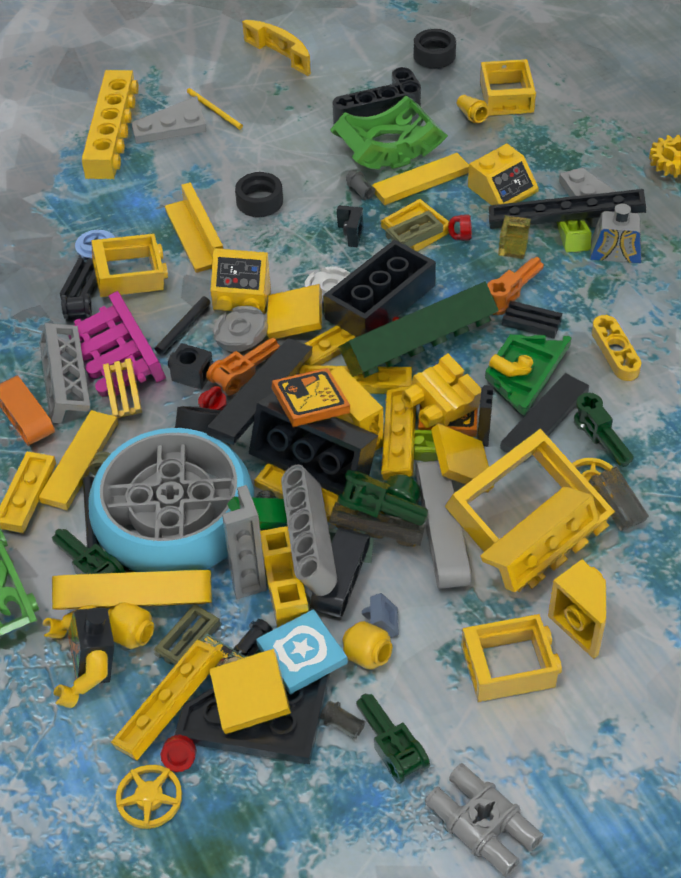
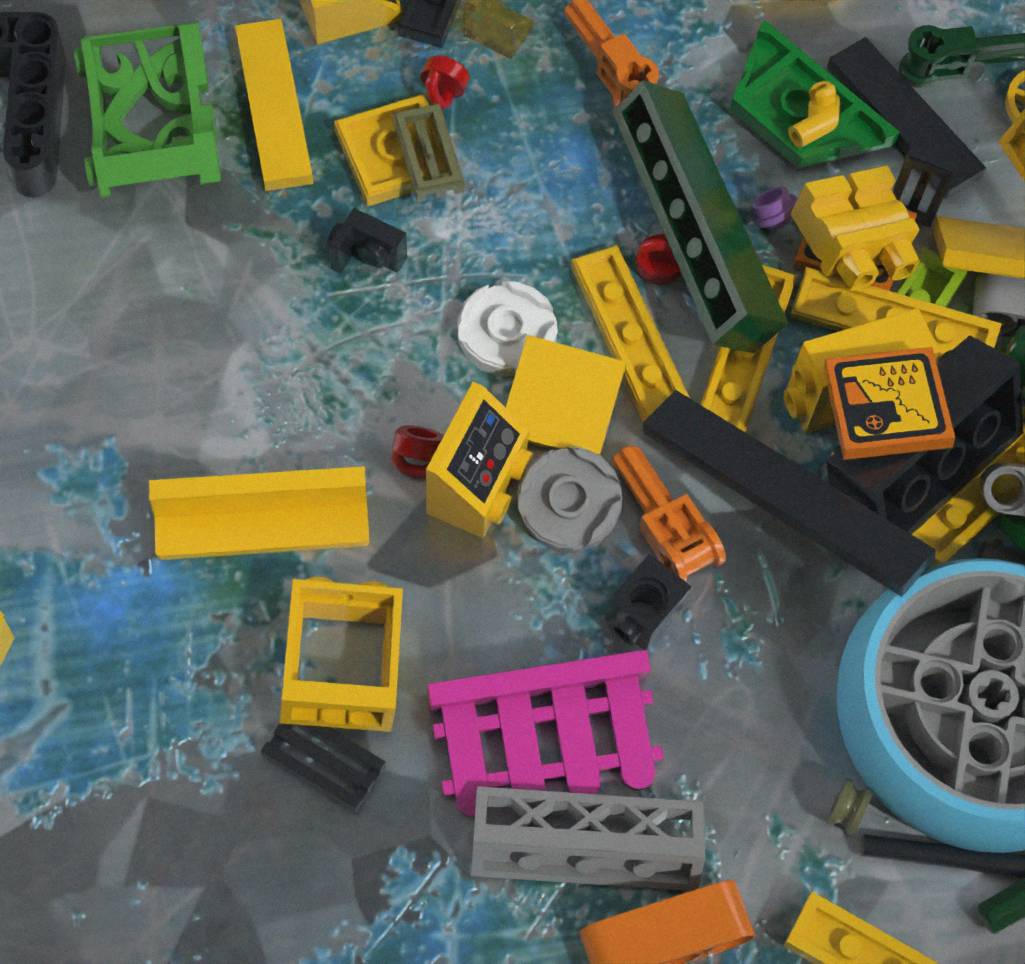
camera: 80 degrees left, 15 degrees up
yellow tile [39,410,118,510] -> none
black bush [61,293,92,319] -> none
light blue gear [75,230,115,260] -> none
yellow tile [103,358,142,419] -> none
black bar [154,296,211,355] -> none
black tyre [175,406,221,433] -> none
red tile [198,386,227,411] -> none
black tyre [235,172,283,217] -> none
black brick [323,239,436,337] -> none
dark grey pin [346,170,375,200] -> none
black tile [502,300,563,339] -> none

